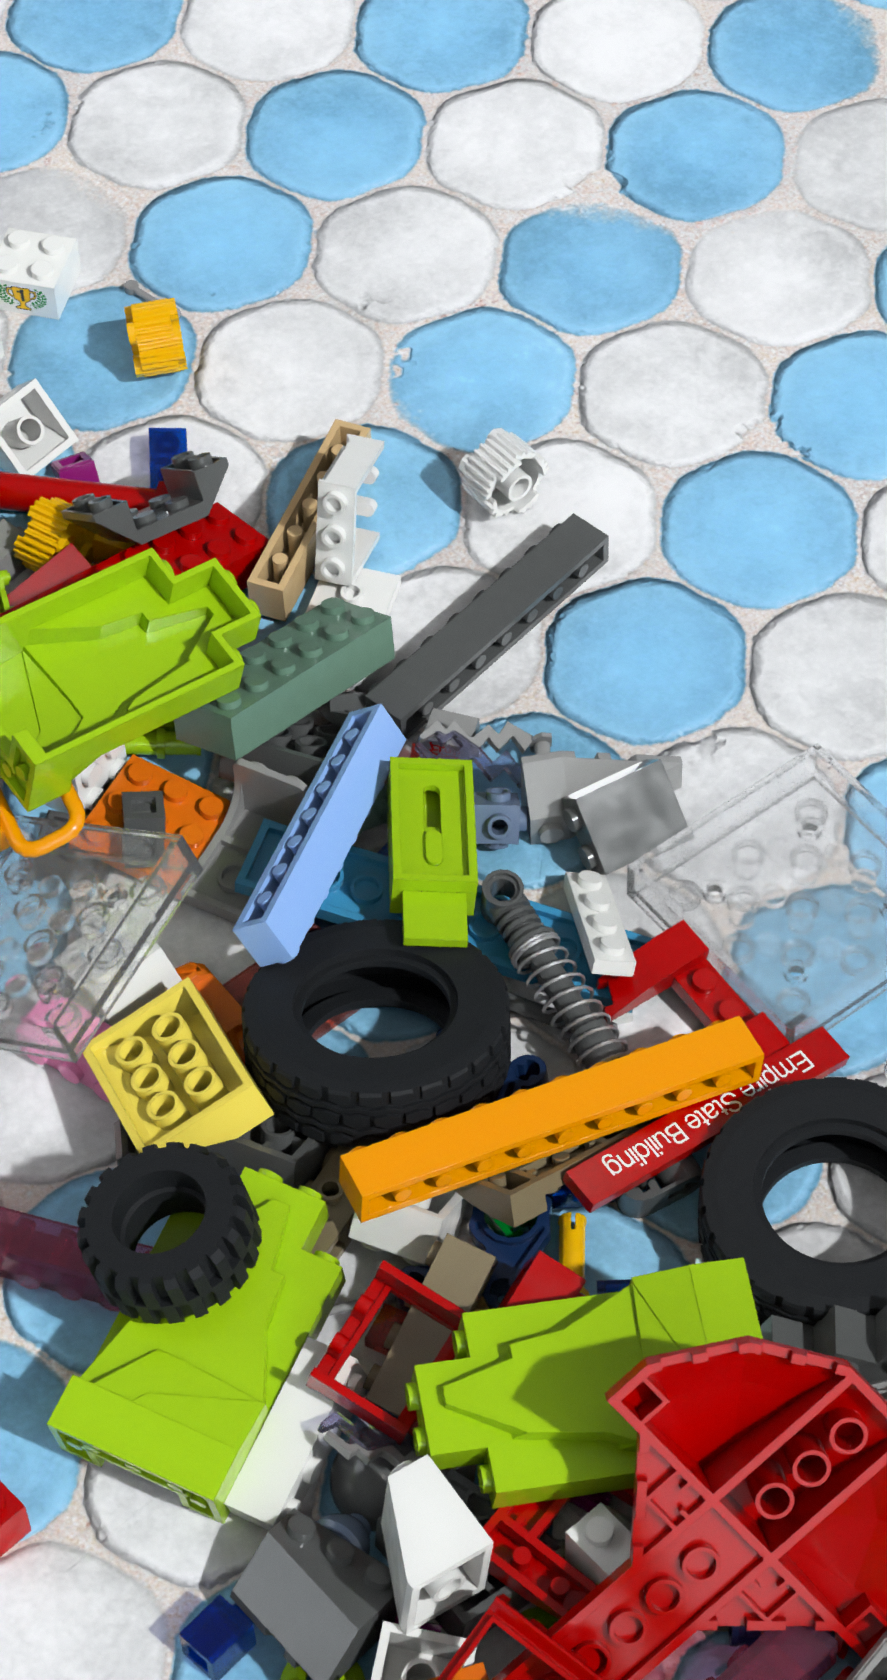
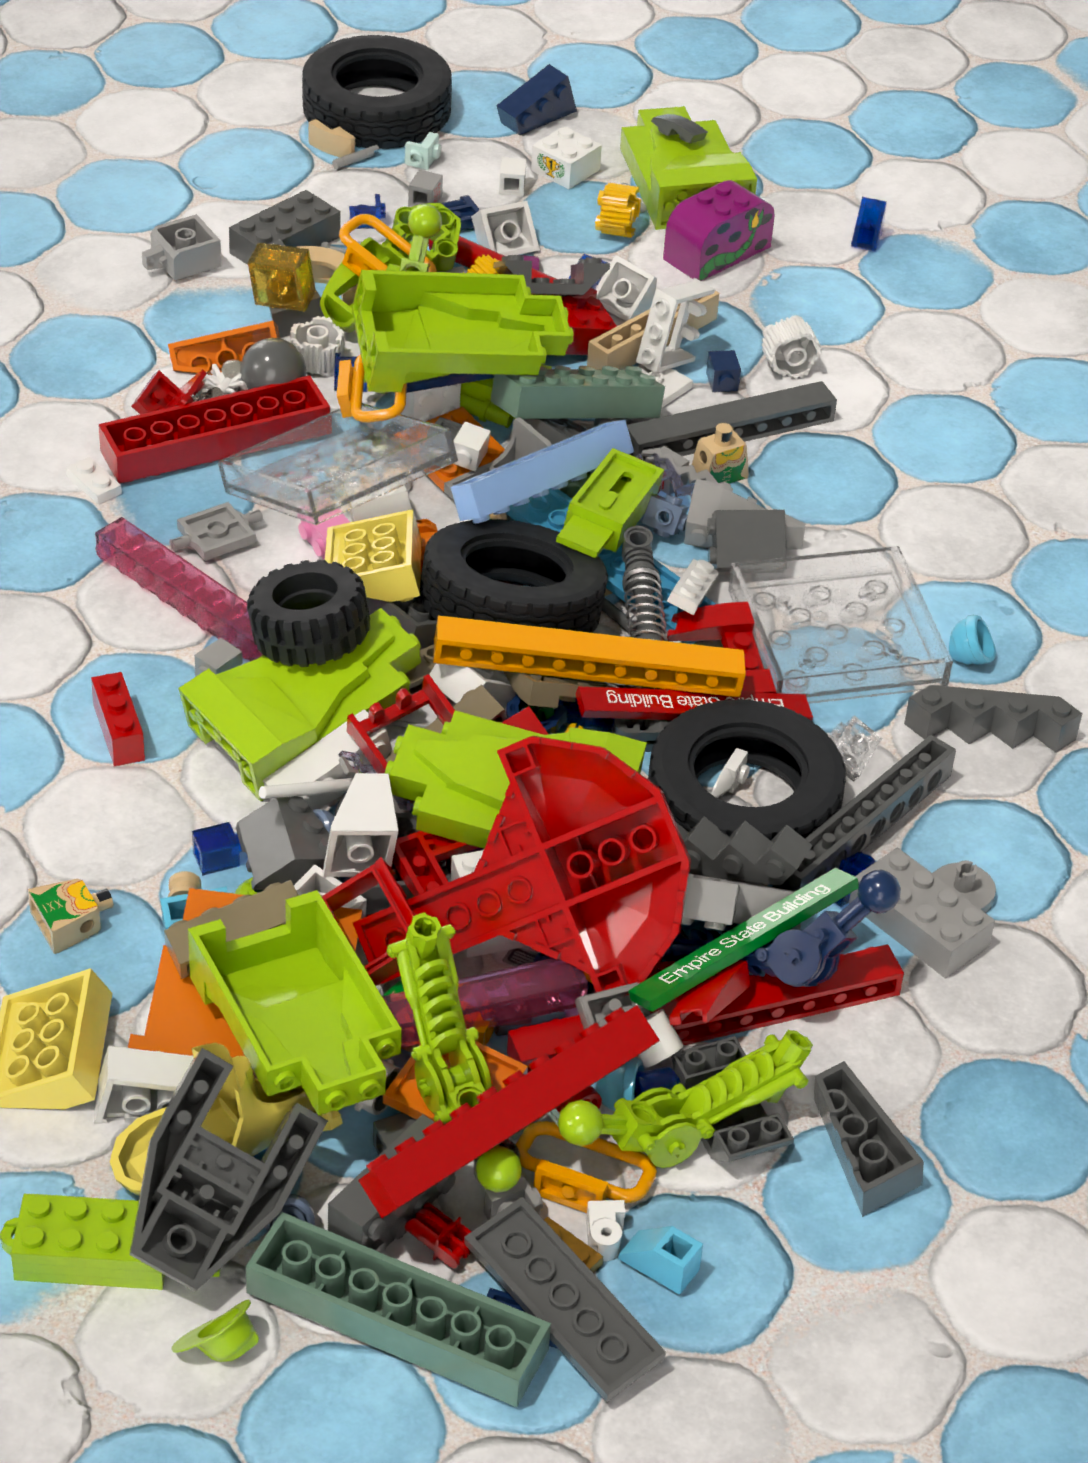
camera: 20 degrees right, 10 degrees down
none -> light grey brick [194,638,243,677]
none -> white piece [259,770,377,799]
none -> white brick [449,422,491,472]
none -> white slope [595,255,657,321]
none -> lime panel [620,106,757,230]
none -> dark grey slope [651,114,708,144]
none -> magenta brick [663,180,775,281]
none -> tan torso [692,423,749,484]
none -> dark blue brick [706,350,741,392]
none -> white plate [711,748,750,798]
none -> clear blue slope [851,197,887,252]

